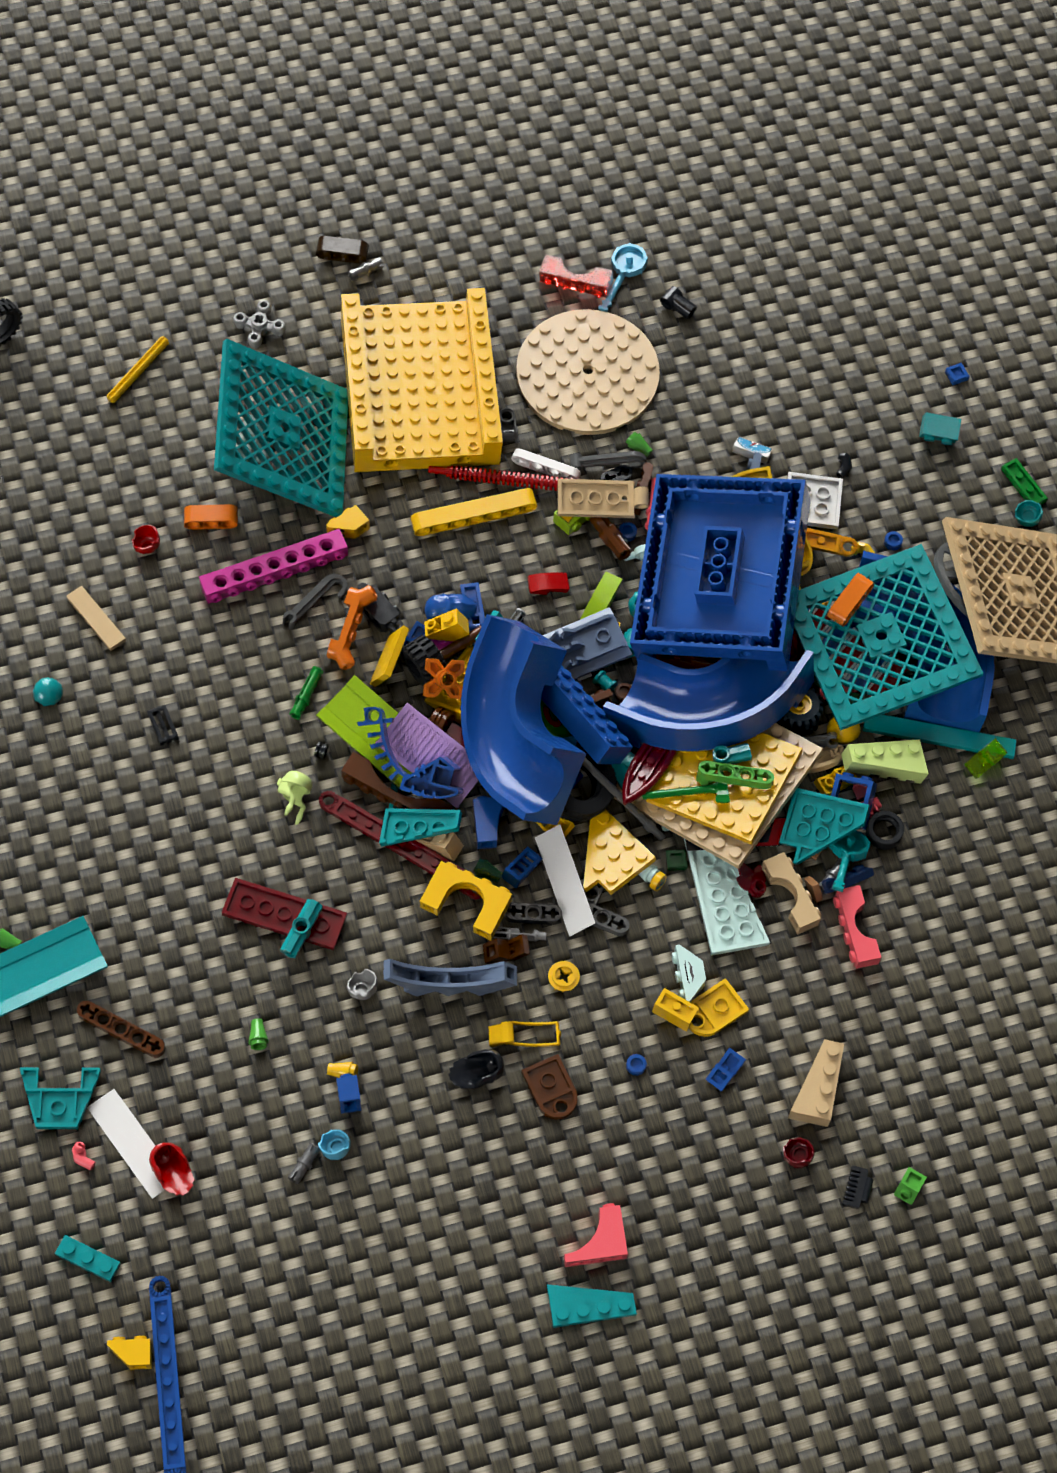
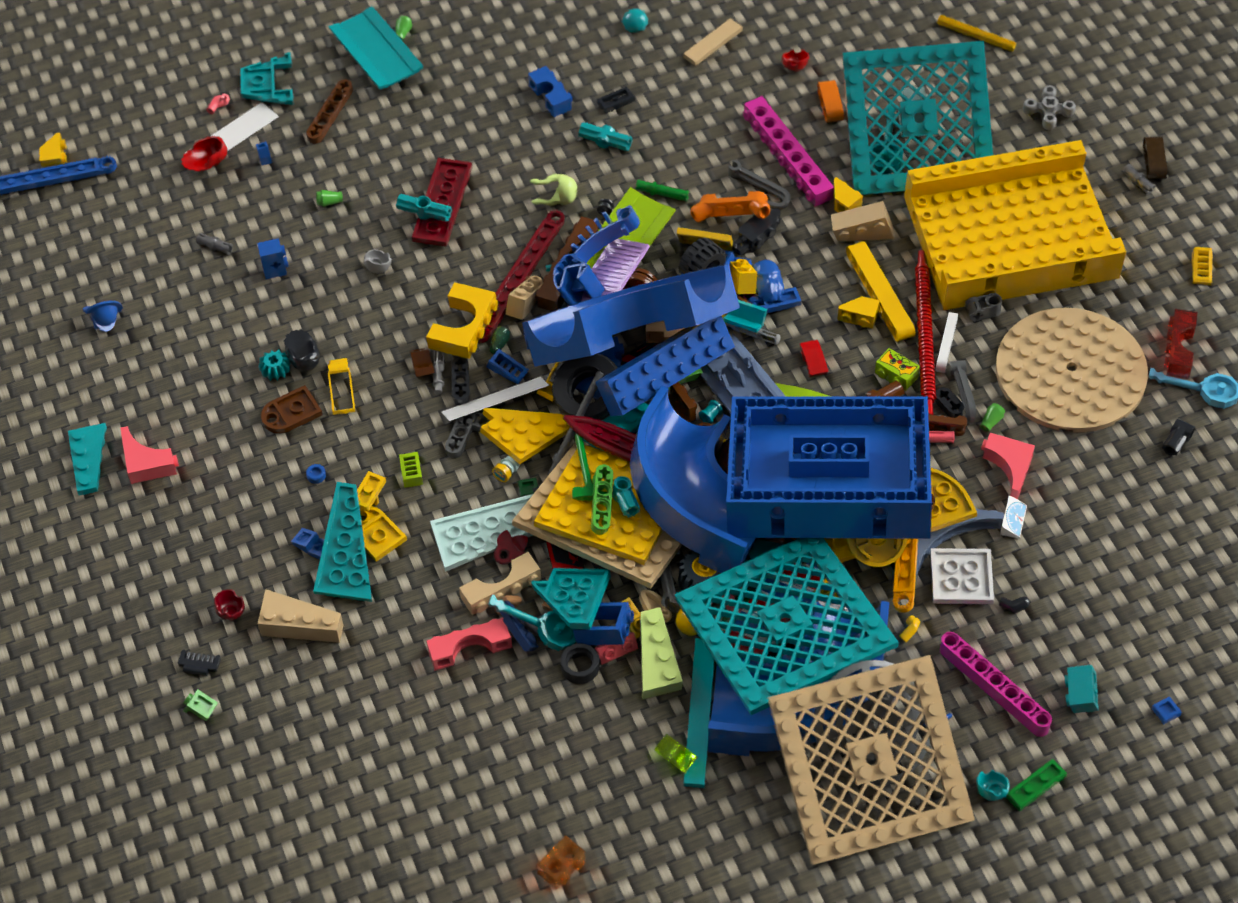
camera: 90 degrees right, 10 degrees down
teal plate [55,1235,121,1283] -> none
medium azure hair [318,1130,351,1160] -> none
yellow cone [327,1062,358,1078] -> none
teal wing [379,808,462,847] -> none
sand blue arch [383,959,517,996] -> none
orange plant [423,658,465,699] -> none
yellow gear [548,961,580,992] -> none
tan hinge [557,479,649,518] -> none
light aqua slope [672,945,706,1003] -> none
orange beam [827,572,875,627] -> none
blue tile [884,531,903,551] -> none
none -> blue helmet [83,301,123,332]
none -> blue piece [255,142,272,166]
none -> teal gear [258,349,291,381]
none -> teal wing [313,482,372,602]
none -> lime slope [399,452,423,488]
none -> blue arch [528,66,573,117]
none -> teal piece [578,122,632,151]
none -> tan wedge [831,201,894,242]
none -> yellow slope [837,296,880,329]
none -> dark pink beam [940,632,1052,737]
none -> coral arch [981,433,1035,500]
none -> yellow slope [1192,247,1212,285]

